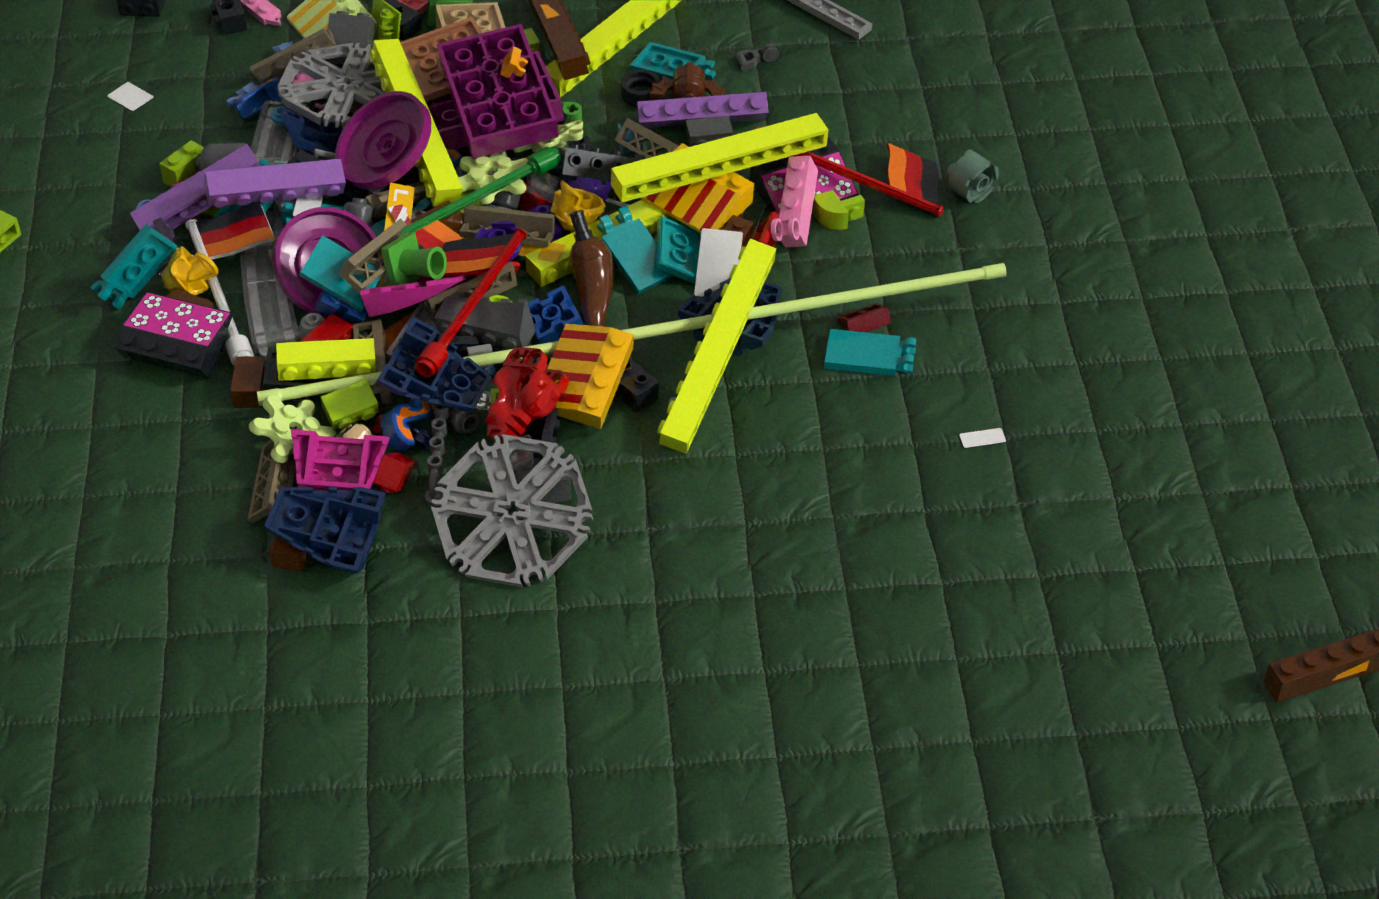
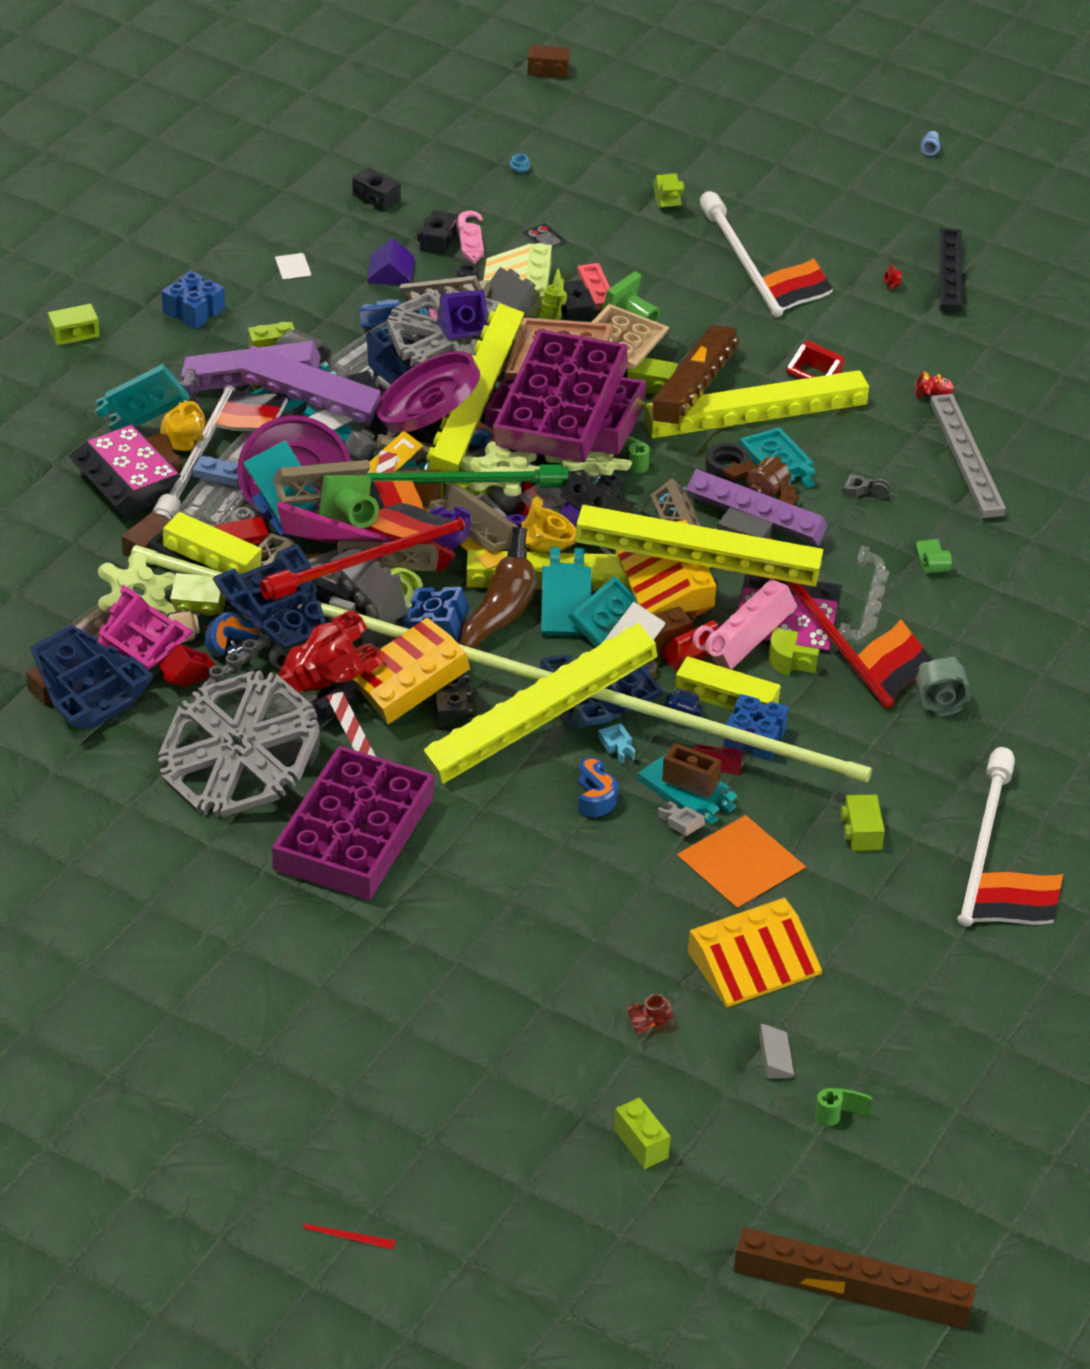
camera: 35 degrees right, 5 degrees down
light orange tile [500,46,528,78] -> none
white sticker [959,428,1006,448] -> none
none -> blue brick [161,271,225,329]
none -> medium blue plate [193,455,239,486]
none -> magenta brick [272,746,434,901]
none -> red sticker [303,1224,395,1250]
none -> clear sticker [327,692,376,757]
none -> dark purple slope [367,238,415,285]
none -> dark purple slope [437,290,489,340]
none -> black tile [457,263,479,279]
none -> blue animal [578,758,619,817]
none -> medium azure plate [598,723,635,763]
none -> lime brick [614,1097,670,1169]
none -> clear red plate [627,993,674,1034]
none -> light grey plate [658,802,705,836]
none -> reddish brown brick [662,743,721,798]
none -> clear blue head [664,688,703,717]
none -> neon yellow brick [675,656,780,711]
none -> orange sticker [677,815,806,908]
none -> yellow slope [688,898,822,1008]
none -> blue brick [723,694,789,761]
none -> light grey slope [759,1024,794,1079]
none -> bright green panel [815,1088,872,1126]
none -> clear bar [839,545,889,641]
none -> lime brick [840,794,885,851]
none -> bright green panel [916,539,952,574]
none -> flag [957,747,1063,927]

